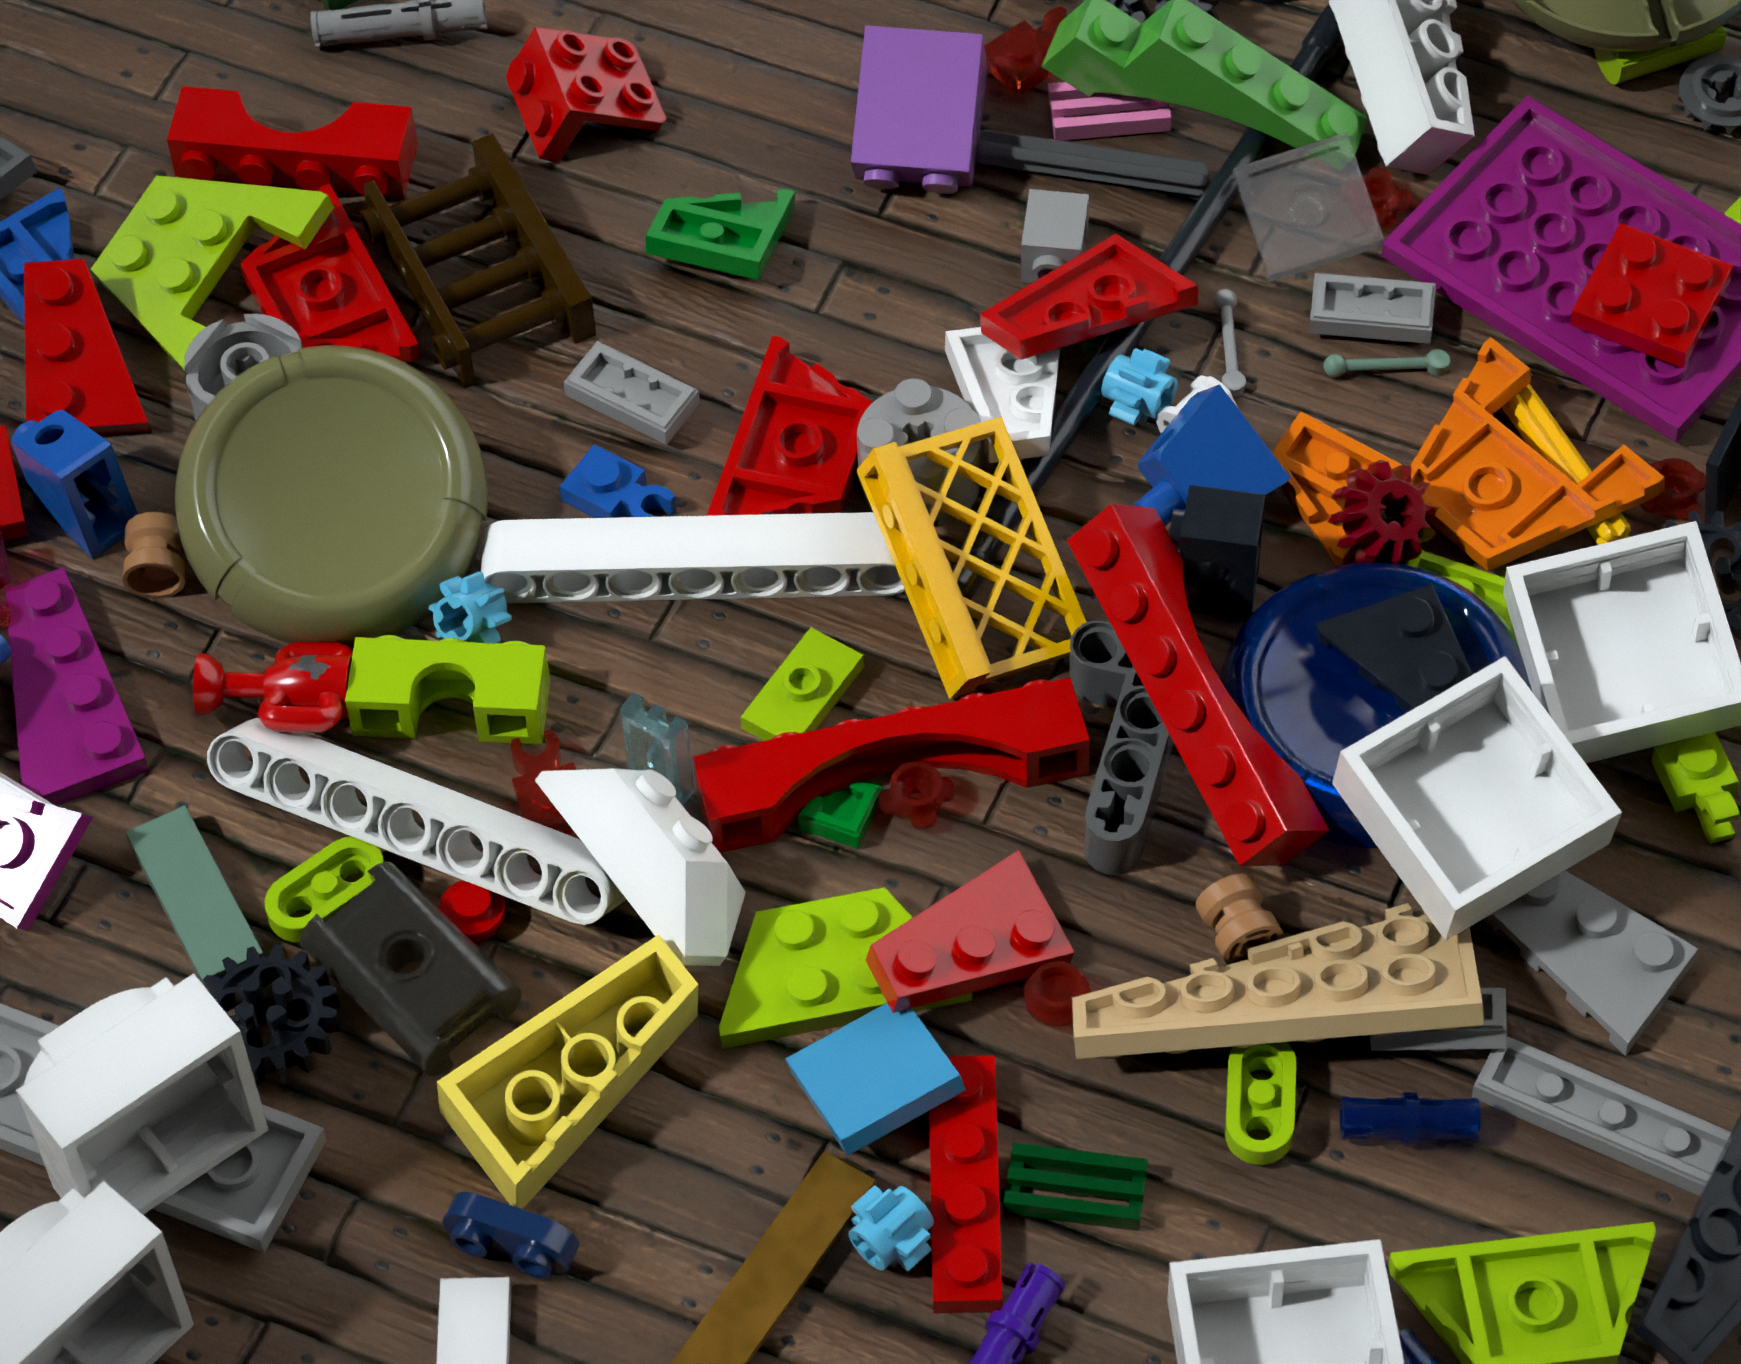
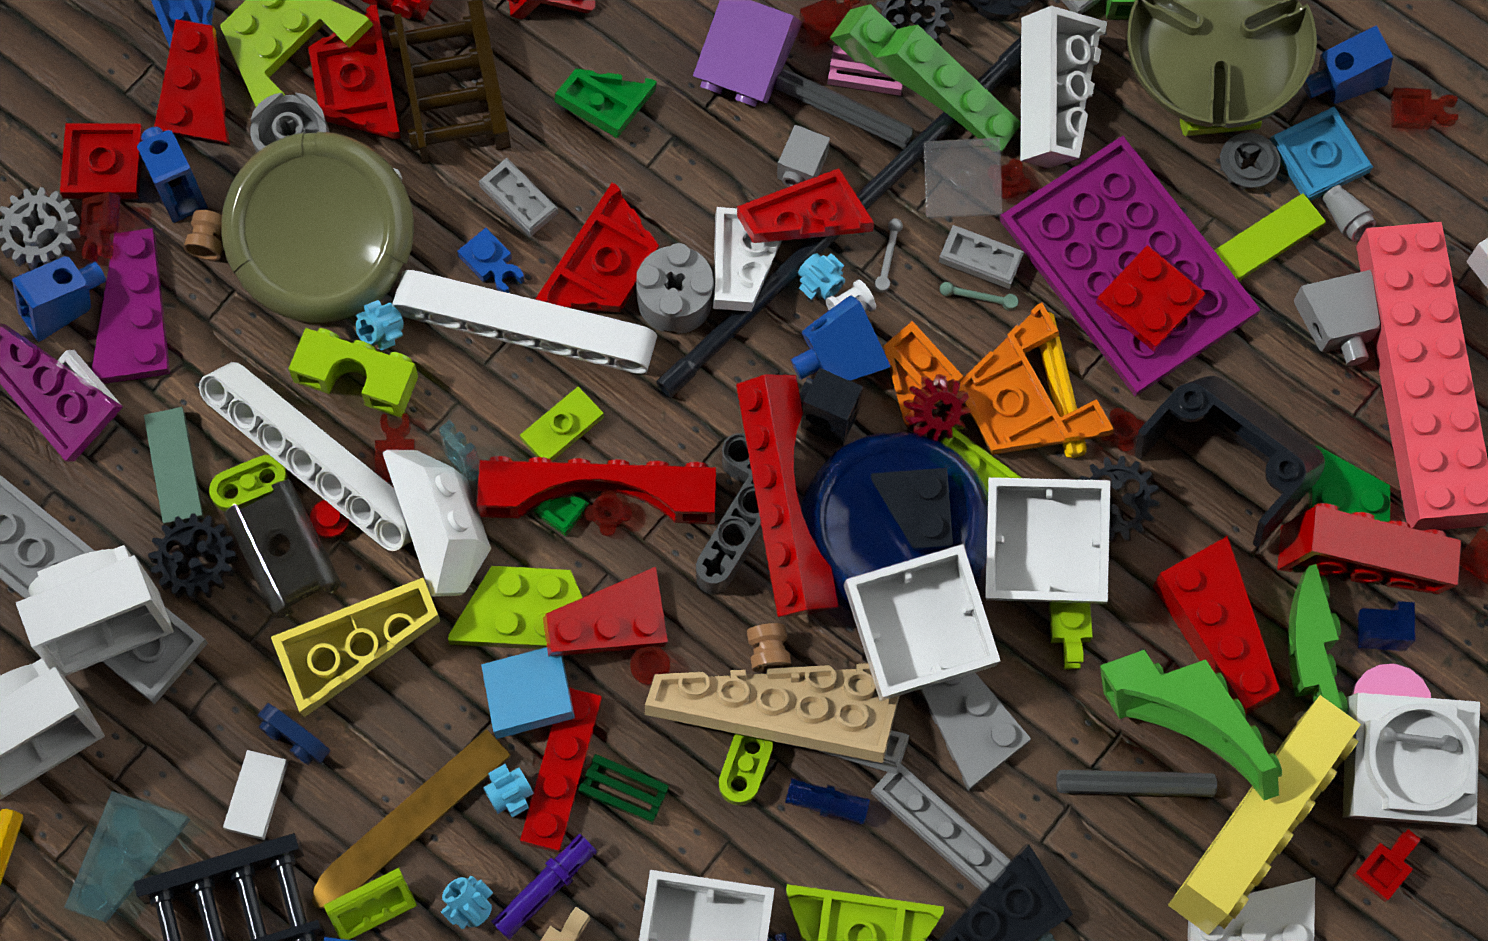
camera: 10 degrees right, 15 degrees up
red piece [193,642,353,732] -> none
yellow fence [856,417,1087,699] -> none

